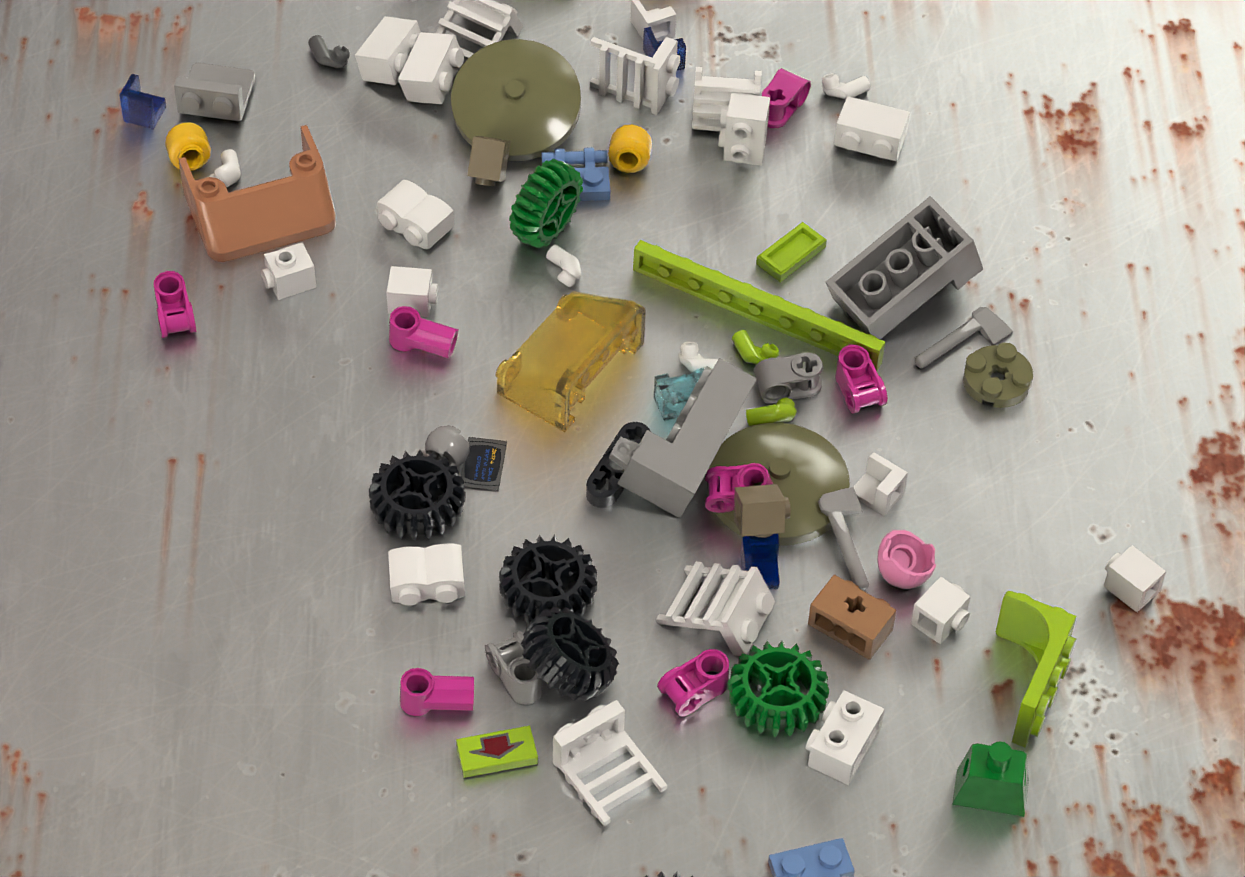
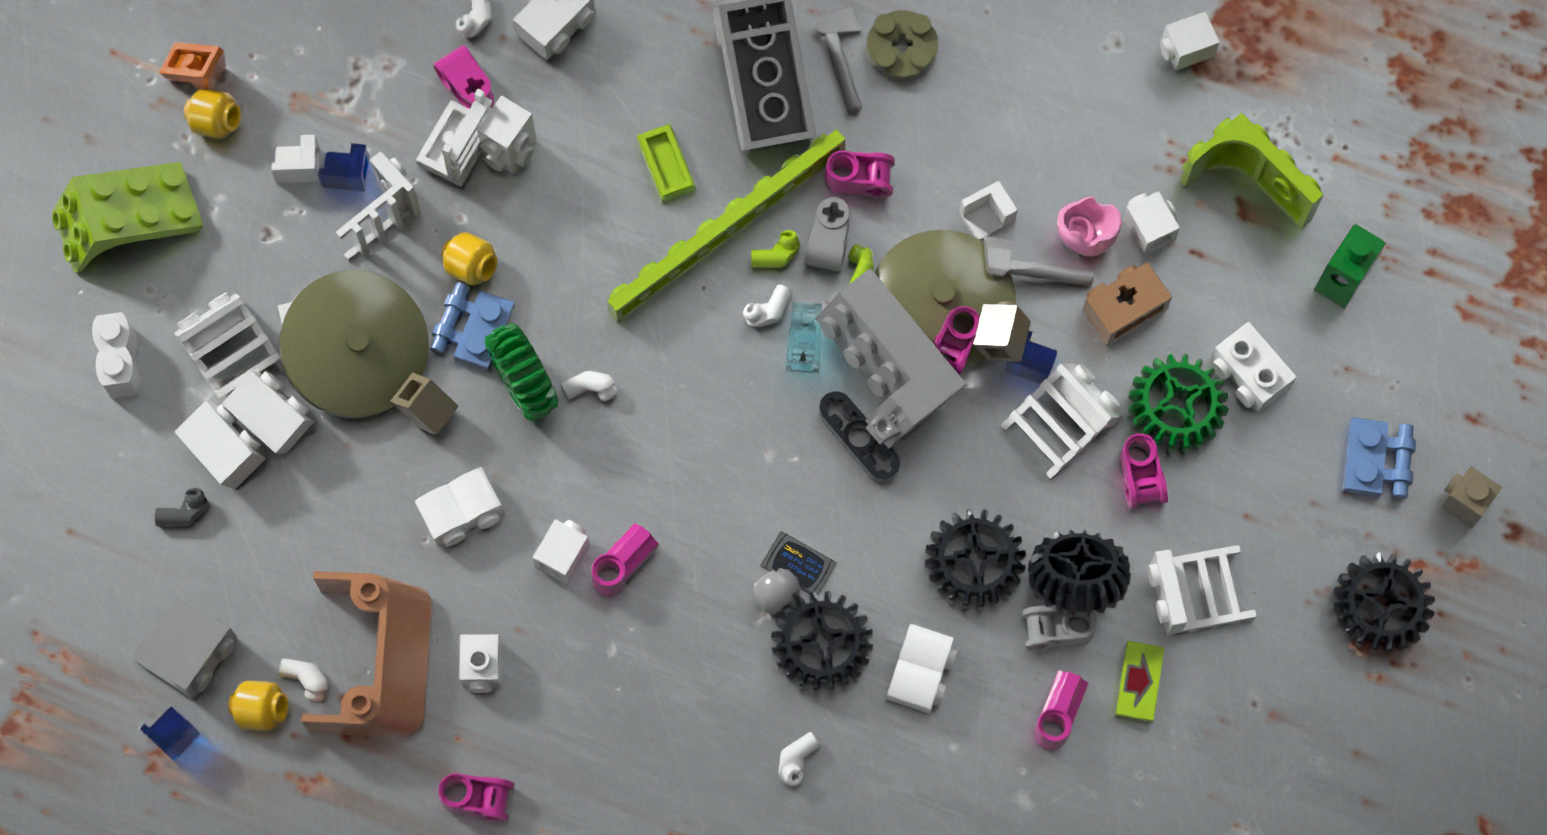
camera: 65 degrees left, 20 degrees up
clear yellow windscreen [495,291,646,432] -> none
none -> white arm [778,732,820,786]

